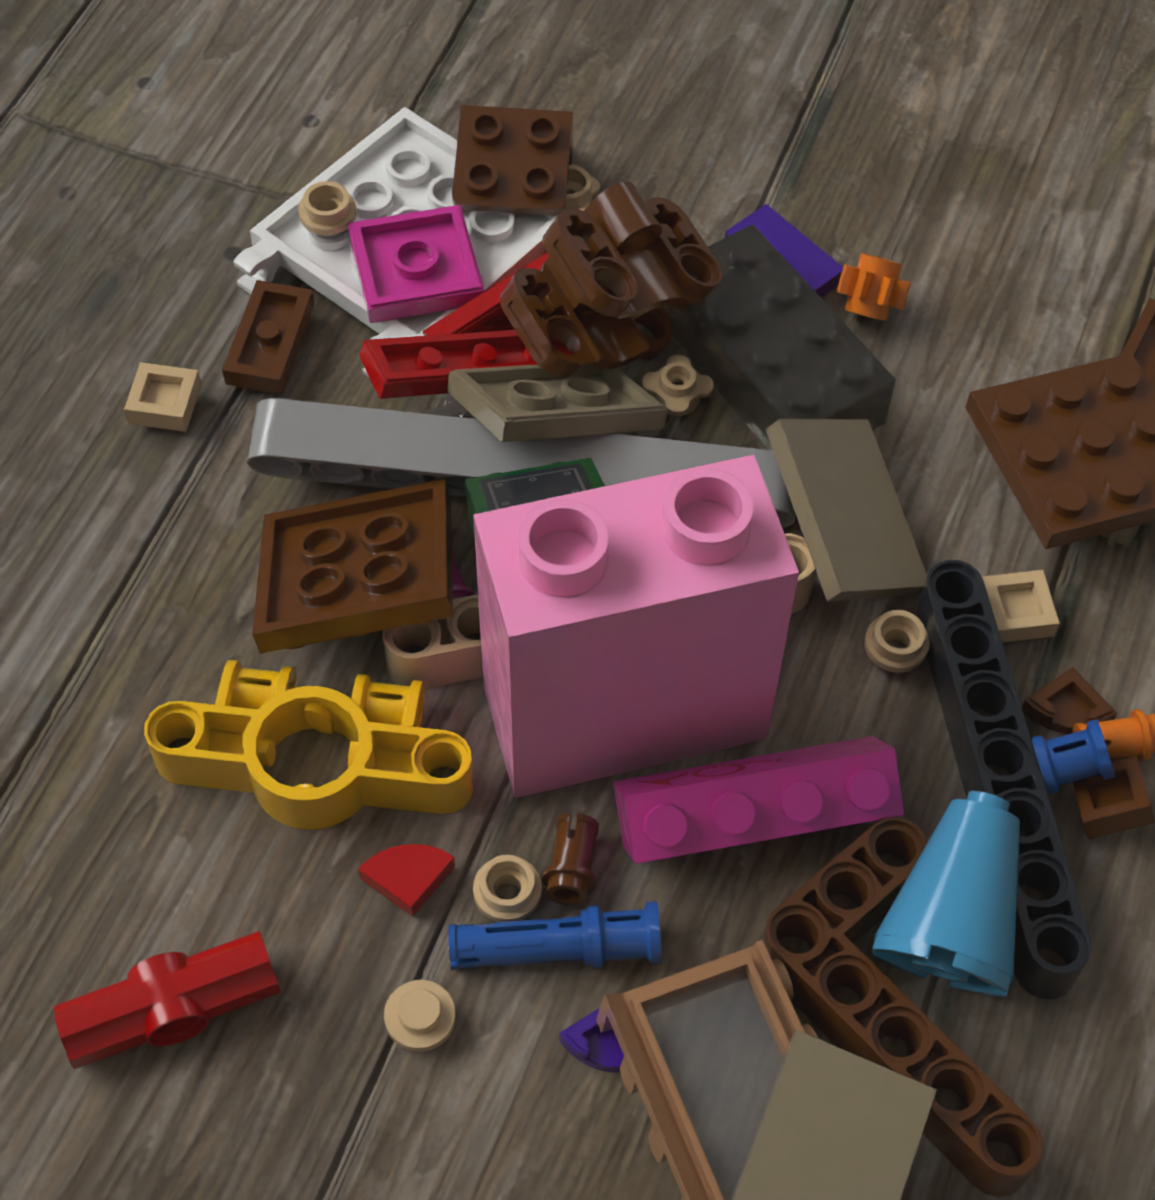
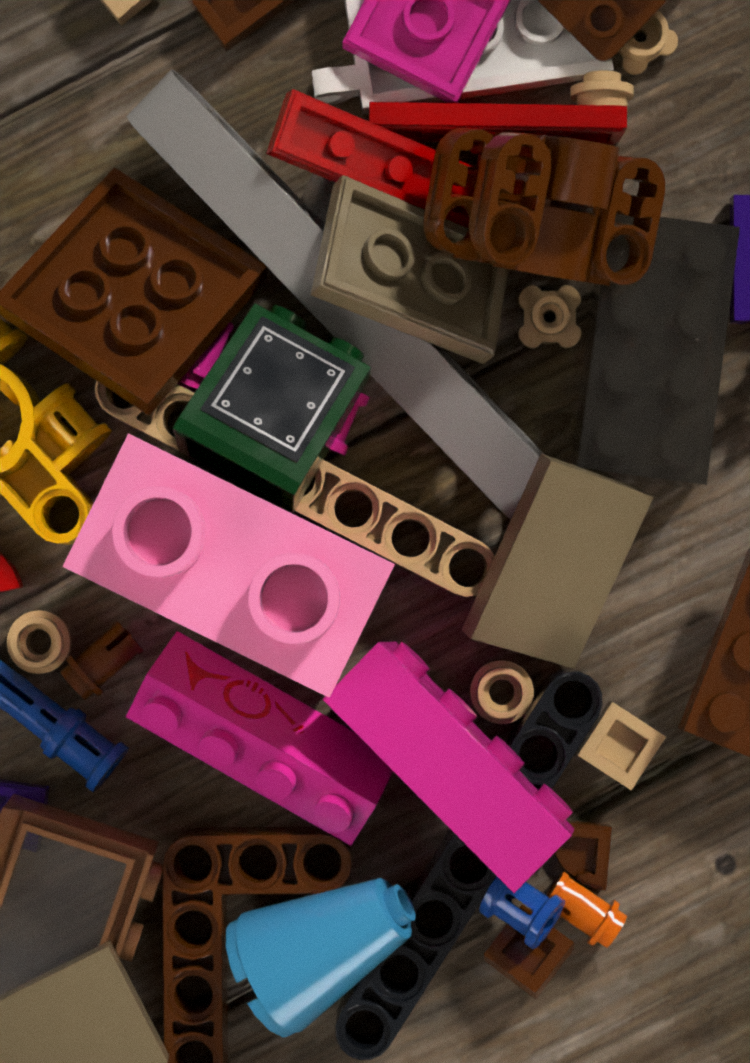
camera: 45 degrees right, 30 degrees up
none -> dark pink wedge [323,642,574,893]

